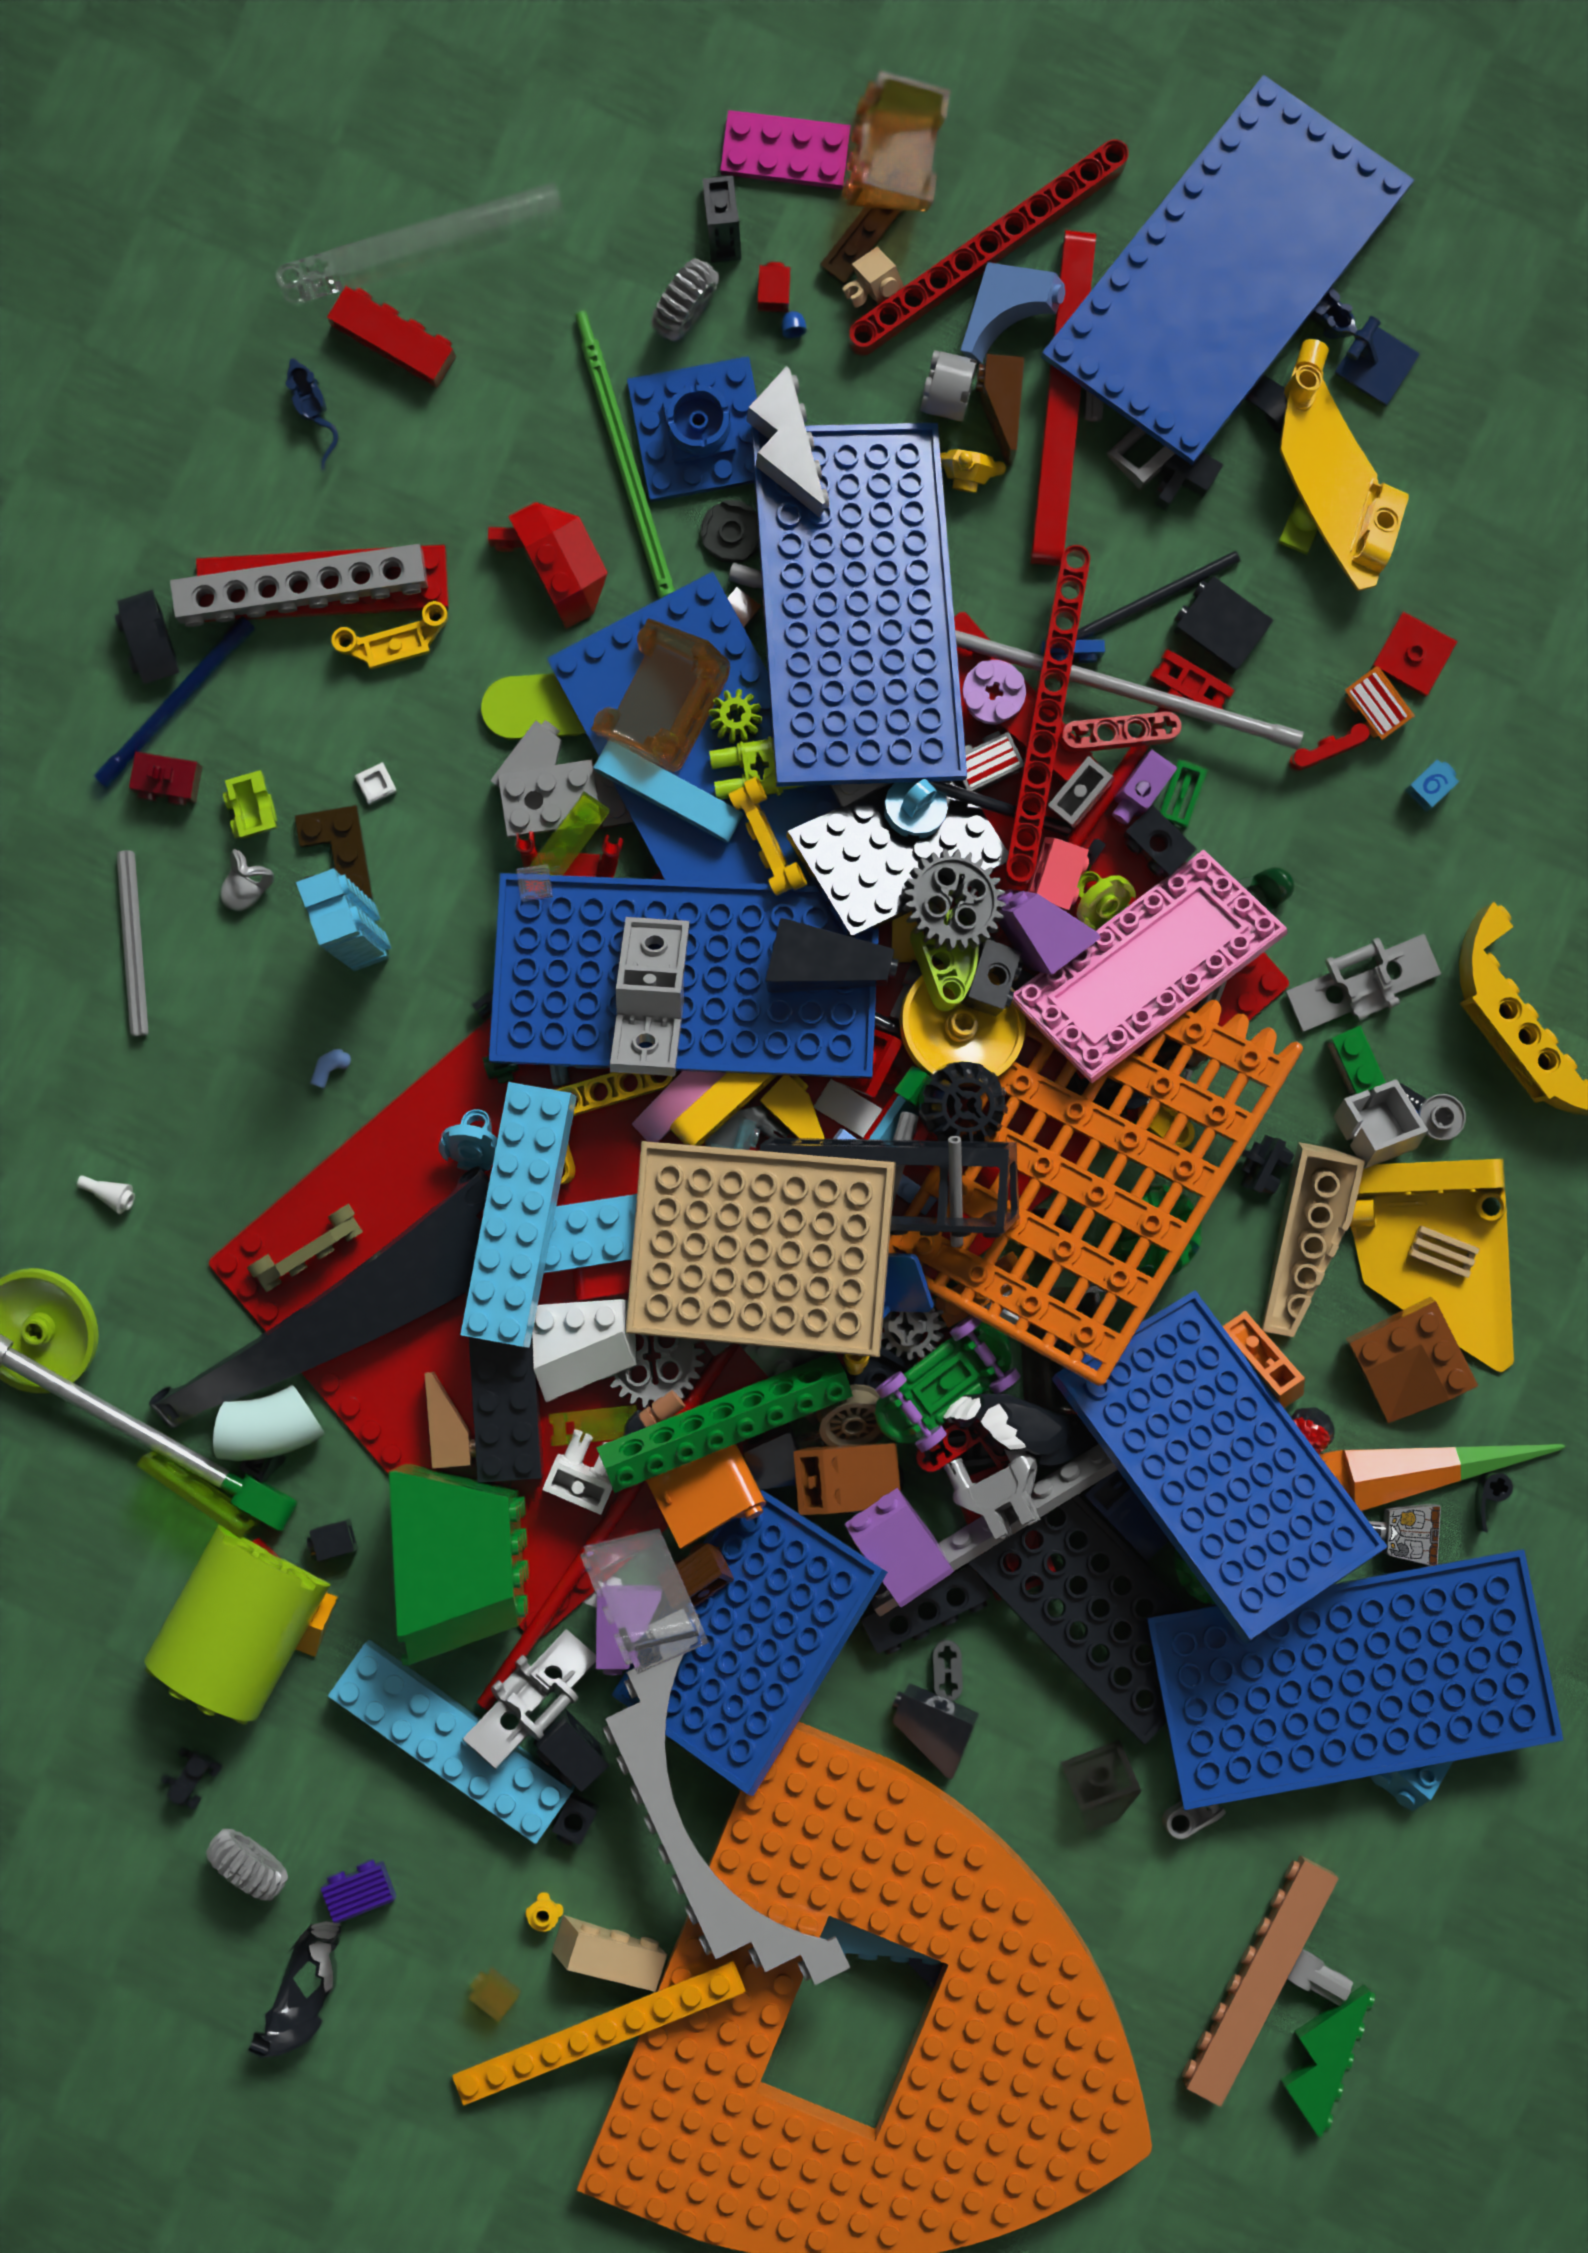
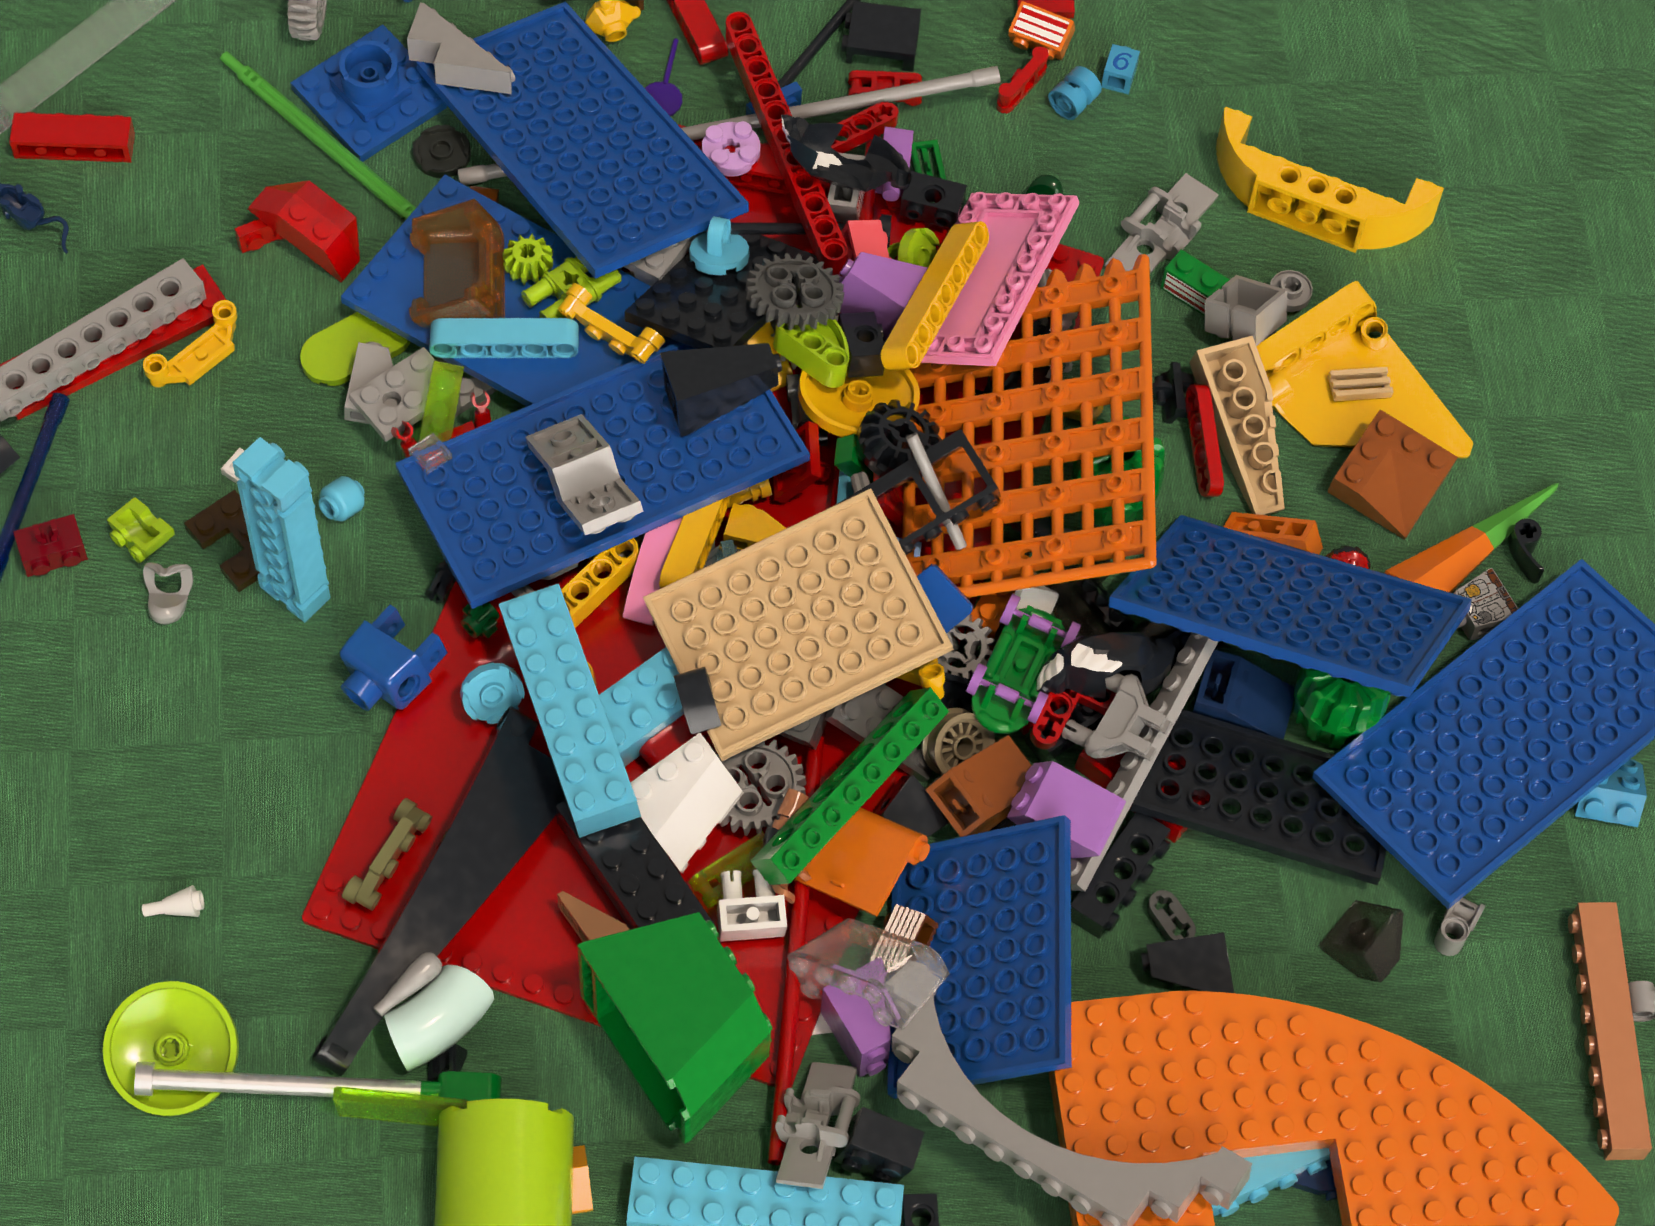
camera: 30 degrees left, 25 degrees down
light grey axle [117,850,148,1036] -> none
black brick [307,1518,358,1561] -> none
medium blue arm [310,1049,351,1088] -> none
white sticker [814,1078,882,1137] -> none
brick [961,731,1024,793] -> none
none -> medium azure head [318,476,365,522]
none -> blue piece [340,605,448,711]
none -> light grey piece [373,952,442,1017]
none -> dark purple piece [645,38,682,116]
none -> black panel [674,666,722,734]
none -> black animal [781,115,913,192]
none -> yellow beam [881,221,989,370]
none -> dark azure wheel [1048,66,1102,120]
none -> red beam [1185,384,1224,497]

